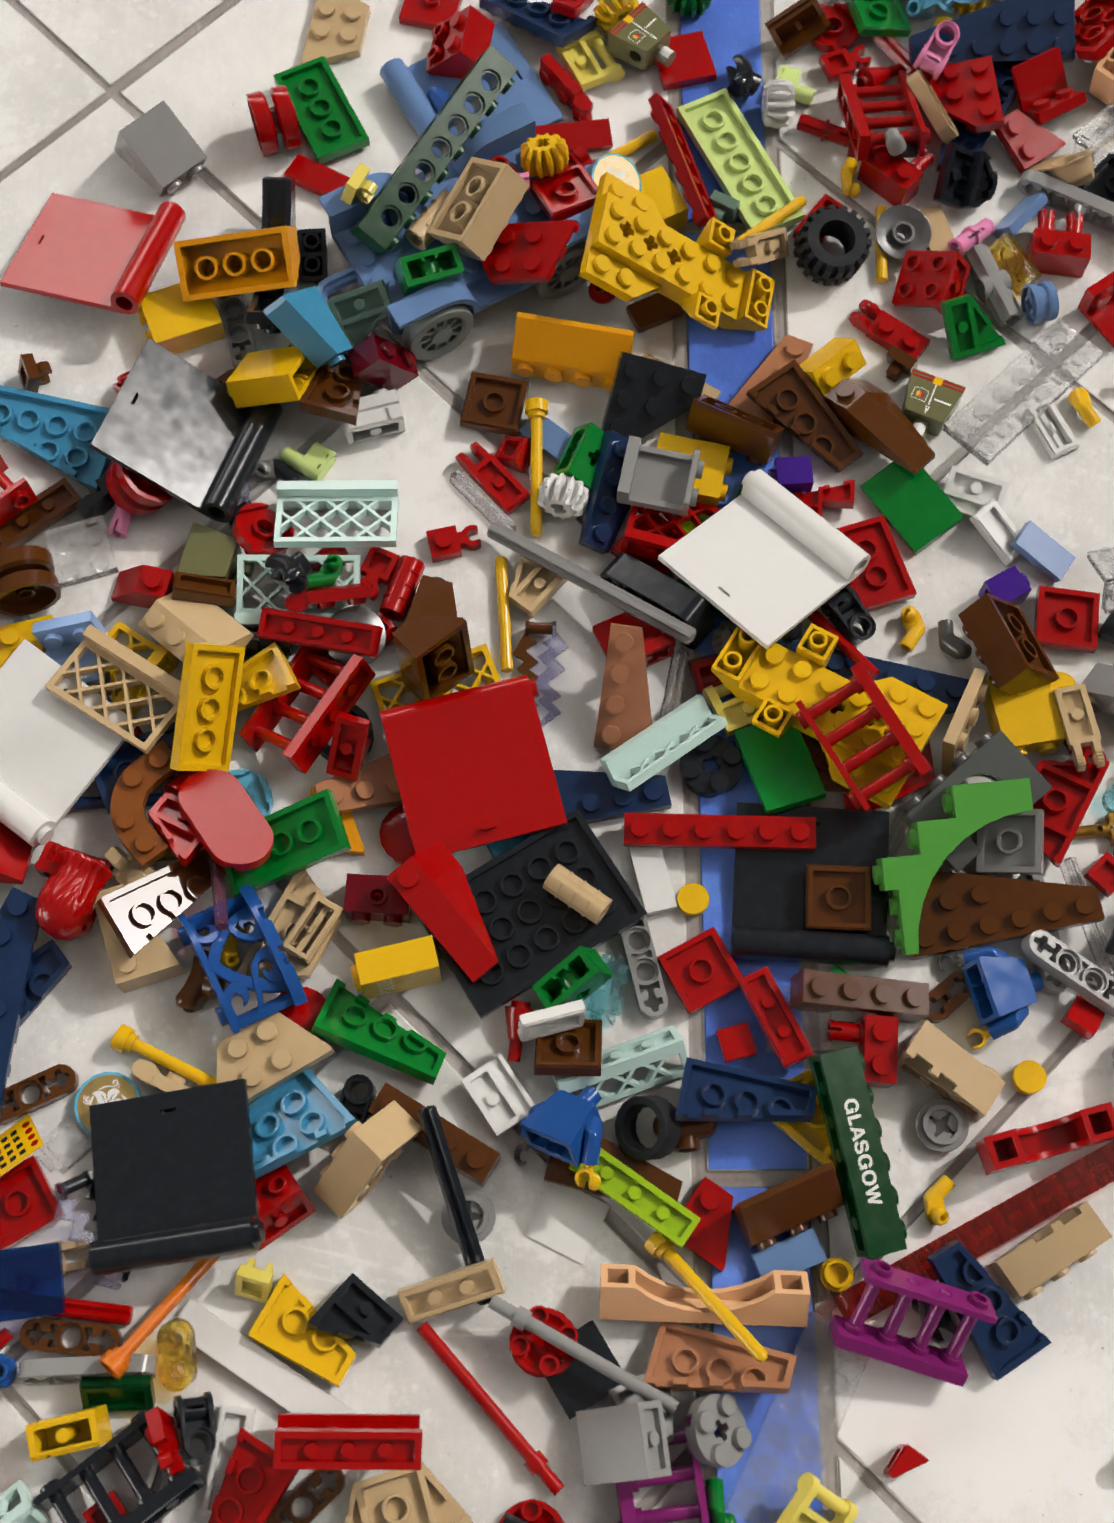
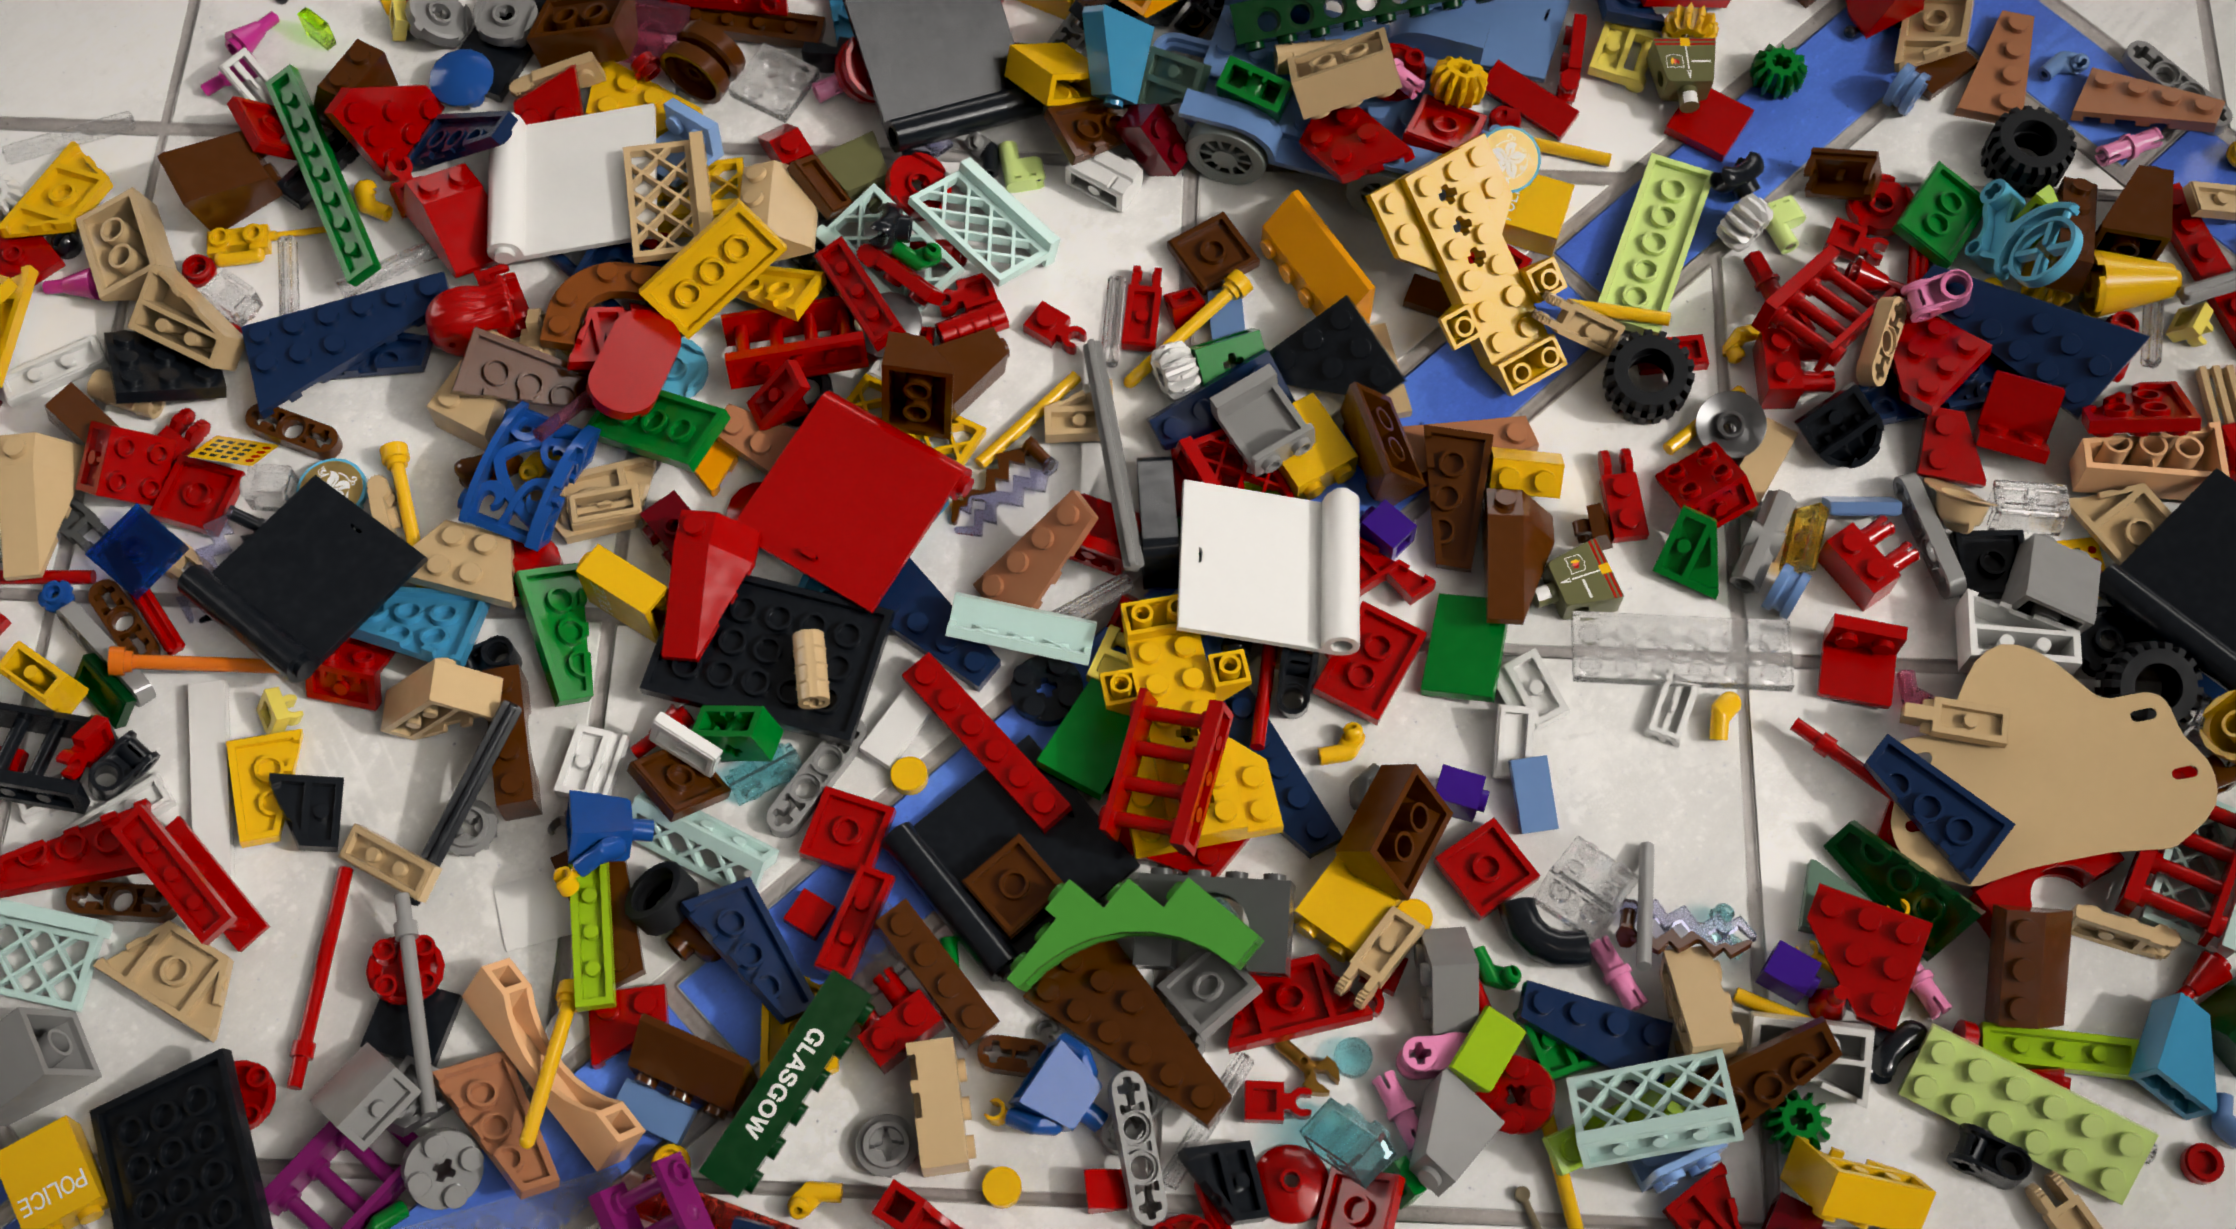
camera: 50 degrees right, 5 degrees down
clear yellow plate [157,1318,197,1392] -> none
red plate [648,93,718,228] -> none
sand green tile [709,190,740,225] -> none
light grey arm [884,128,918,159] -> none
tan wing [941,668,990,776] -> none
bright pink pin [947,218,995,255] -> none

